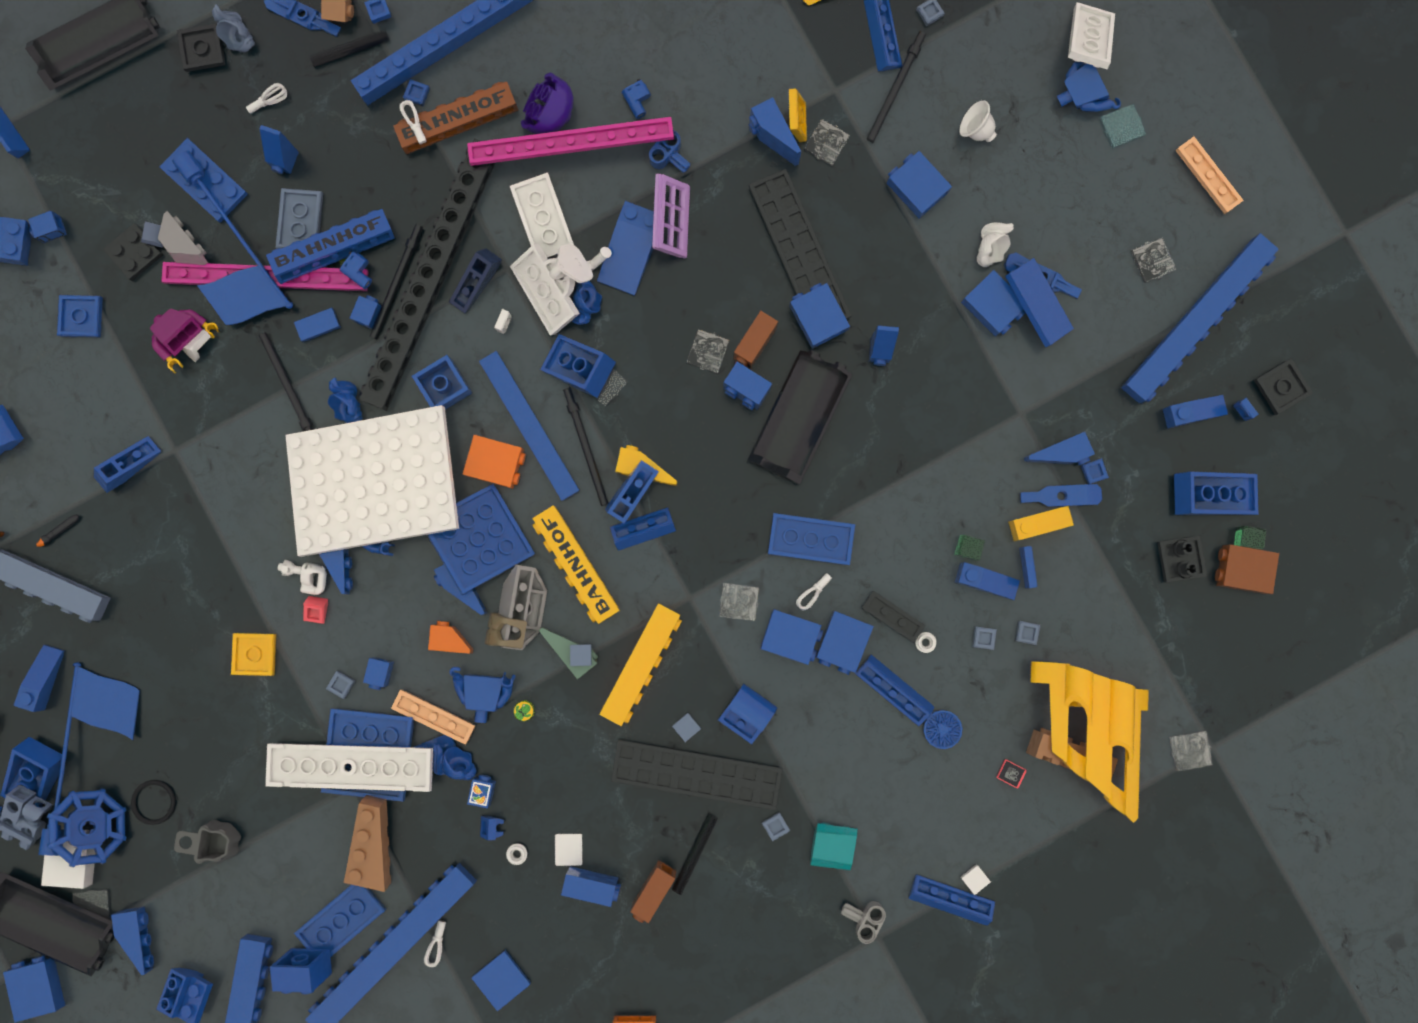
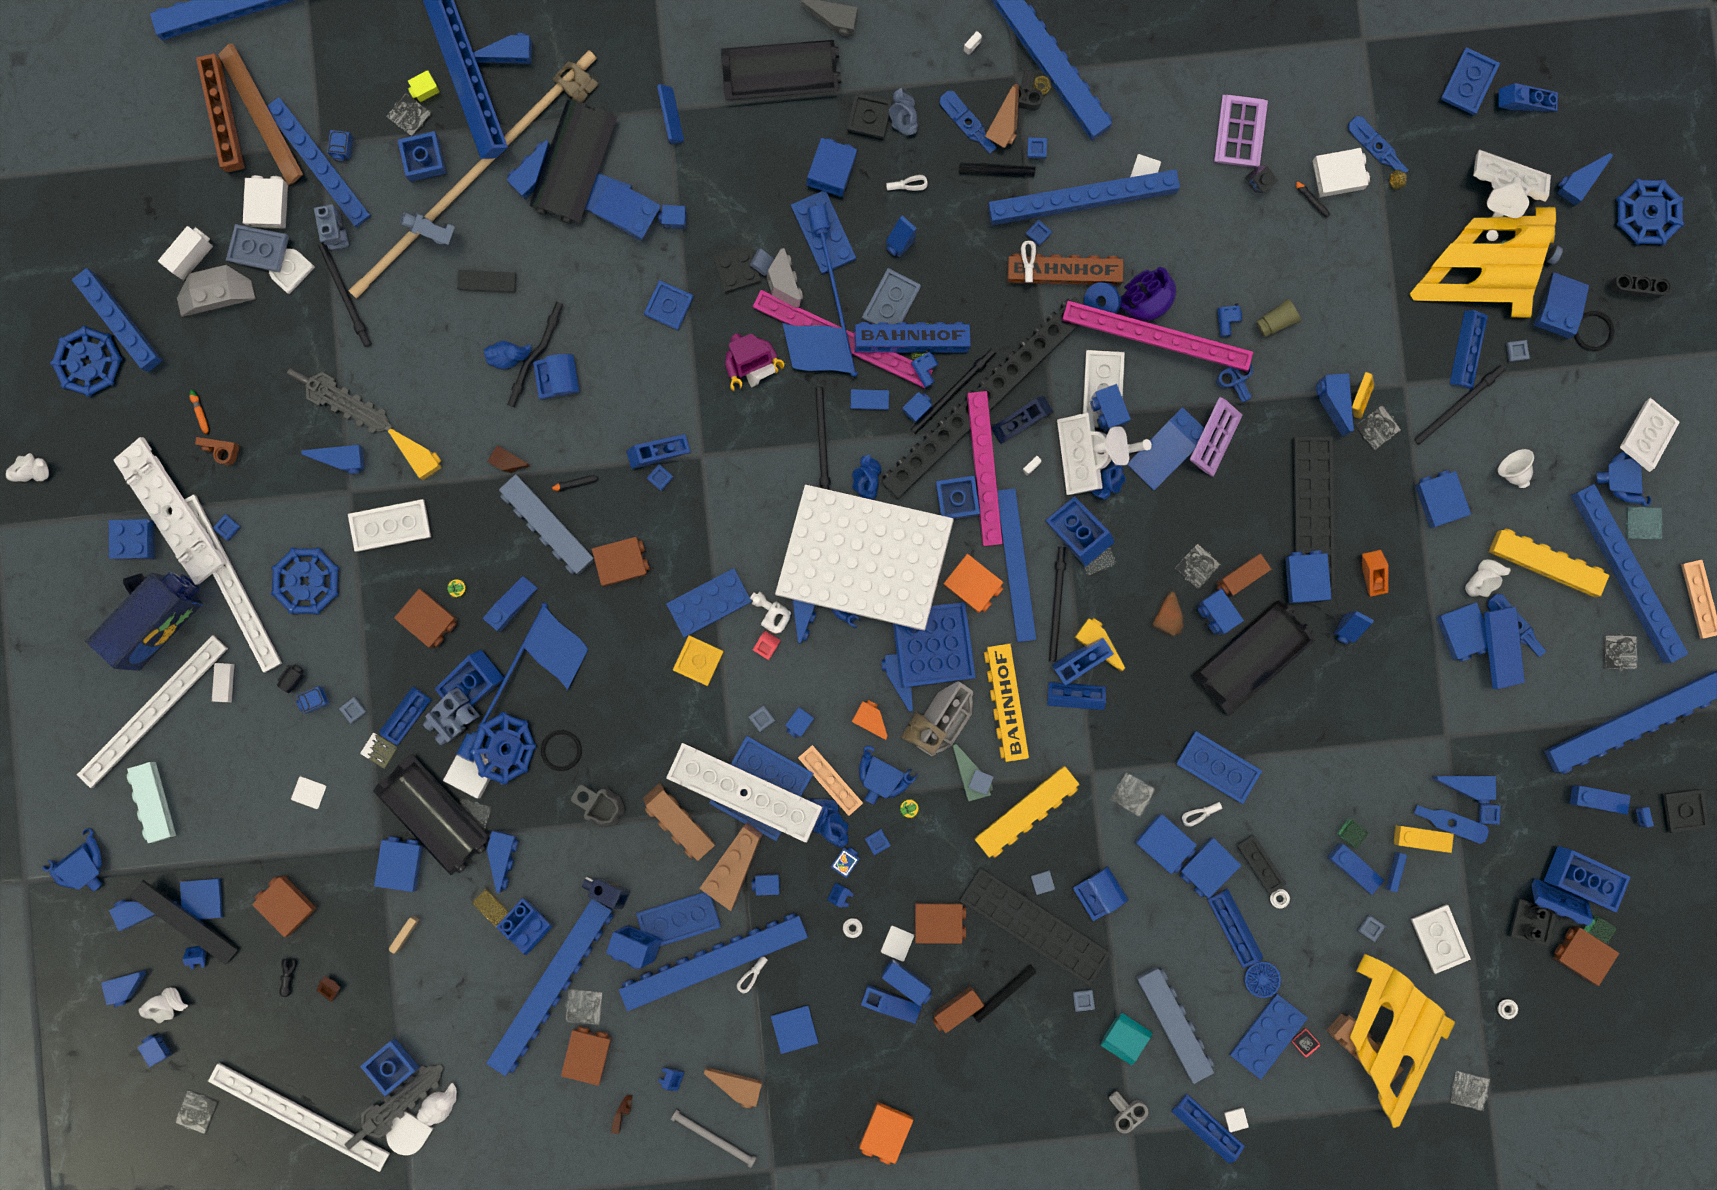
camera: 25 degrees right, 0 degrees up
sand blue tile [972,627,997,650] -> none
none -> clear yellow tile [472,889,509,931]
none -> dark blue torso [582,877,631,909]
none -> dark orange brick [592,537,650,587]
none -> medium nougat wedge [643,783,715,861]
none -> blue tile [647,464,674,491]
none -> blue plate [666,568,752,638]
none -> blue brick [752,874,780,895]
none -> blue brick [806,138,857,197]
none -> blue slope [861,984,922,1024]
none -> blue tile [865,829,891,855]
none -> dark orange brick [915,903,966,944]
none -> dark pink plate [967,391,1002,546]
none -> blue tile [1084,282,1121,314]
none -> blue brick [1090,384,1131,433]
none -> sand blue brick [1136,967,1214,1084]
none -> clear orange slope [1152,591,1184,636]
none -> blue plate [1229,993,1308,1079]
none -> olive plant [1256,299,1301,337]
none -> orange slope [1362,550,1388,597]
none -> white plate [1411,905,1471,974]
none -> yellow brick [1489,528,1609,597]
none -> white plate [1498,999,1518,1019]
none -> blue plate [1531,878,1593,926]
none -> blue brick [1570,484,1688,664]

